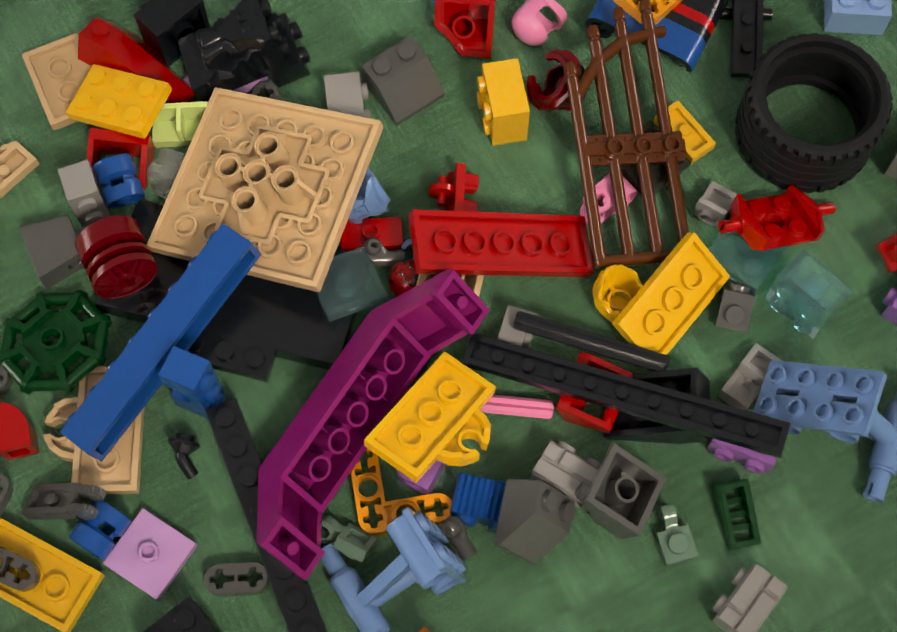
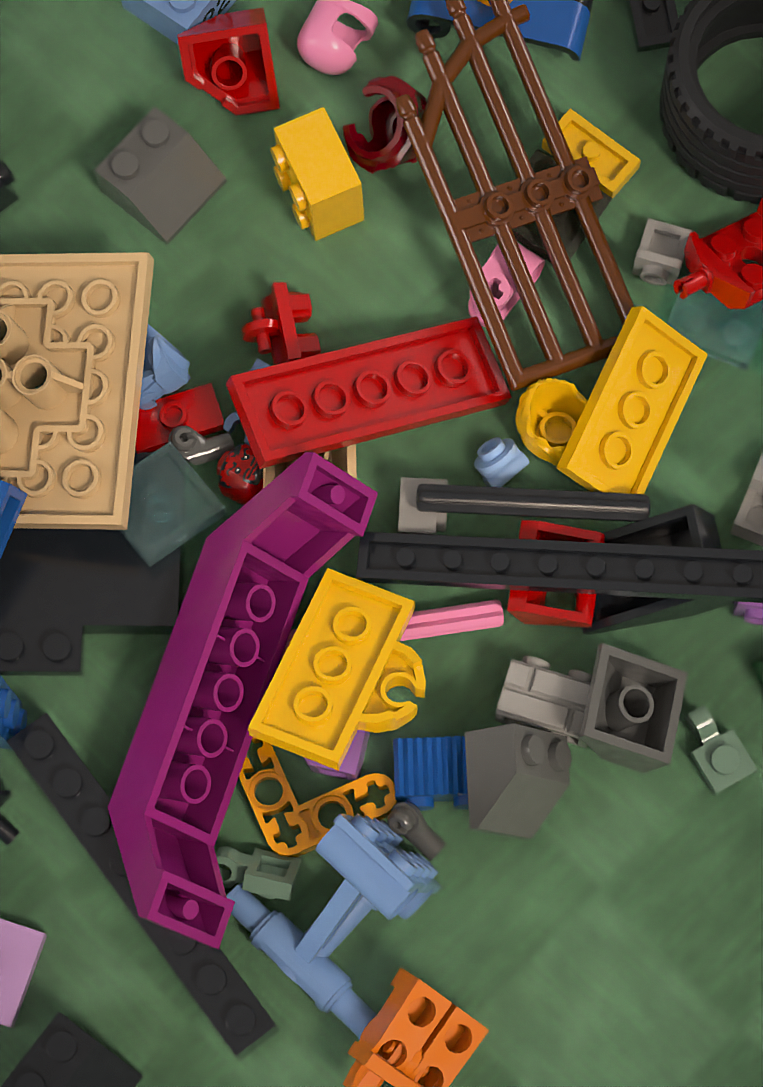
camera: 10 degrees left, 5 degrees up
dark grey beam [204,562,270,597] -> none
light grey brick [324,71,371,119] -> none
dark grey bracket [715,282,756,333] -> none
none -> light blue plate [474,437,530,487]

